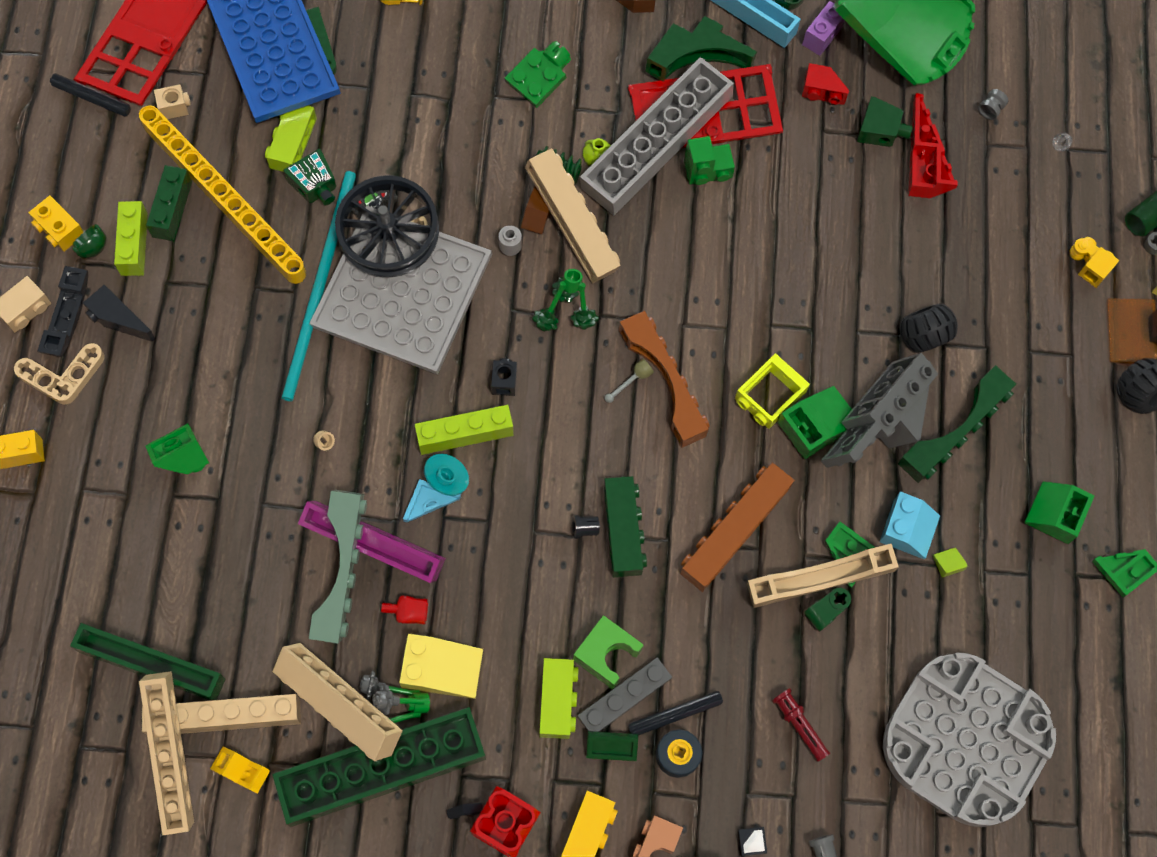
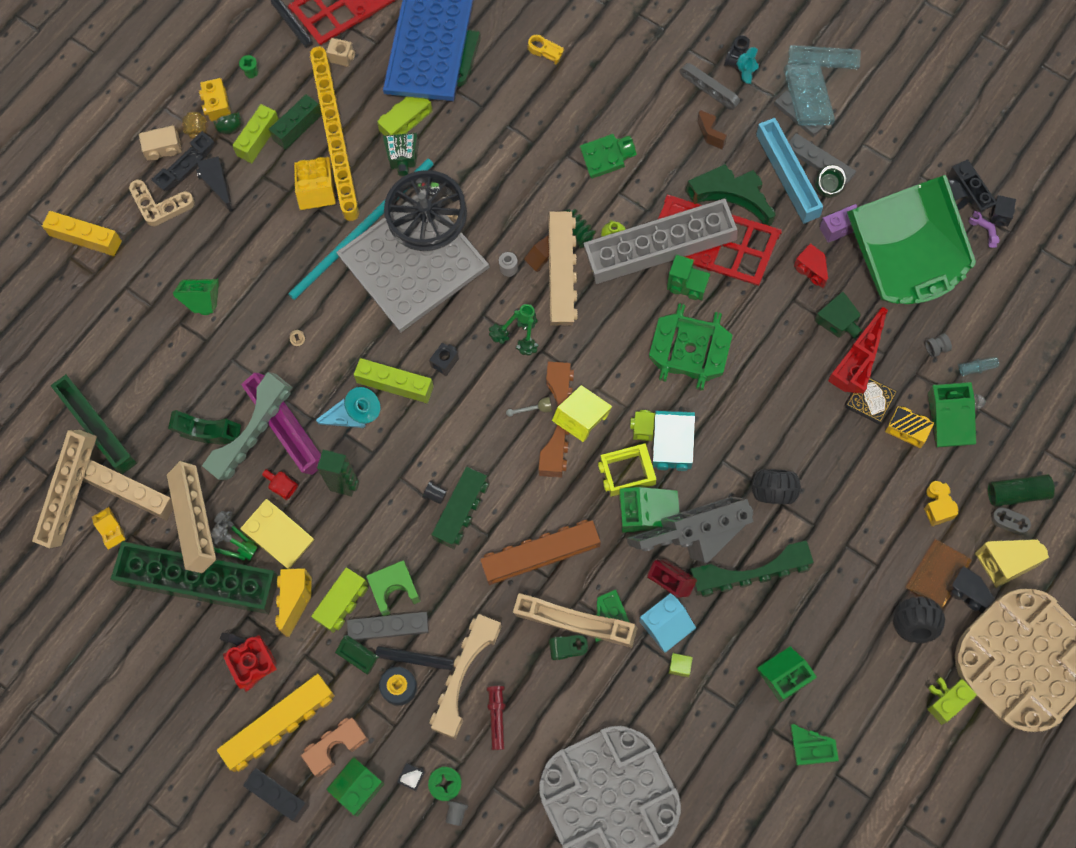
camera: 40 degrees right, 0 degrees up
none -> dark green arch [168,410,241,445]
none -> clear yellow head [182,112,206,139]
none -> green bush [239,55,258,79]
none -> yellow slope [276,569,312,637]
none -> yellow slope [294,157,336,210]
none -> dark green brick [317,449,359,497]
none -> green gear [428,767,461,801]
none -> tan arch [430,614,502,739]
none -> neon yellow panel [552,385,612,442]
none -> lime brick [630,410,655,441]
none -> dark red brick [647,560,697,598]
none -> green piece [649,304,733,390]
none -> slope [653,411,695,471]
none -> tile [845,378,898,425]
none -> brick [885,406,934,449]
none -> green slope [928,382,976,447]
none -> clear light blue axle [959,357,999,376]

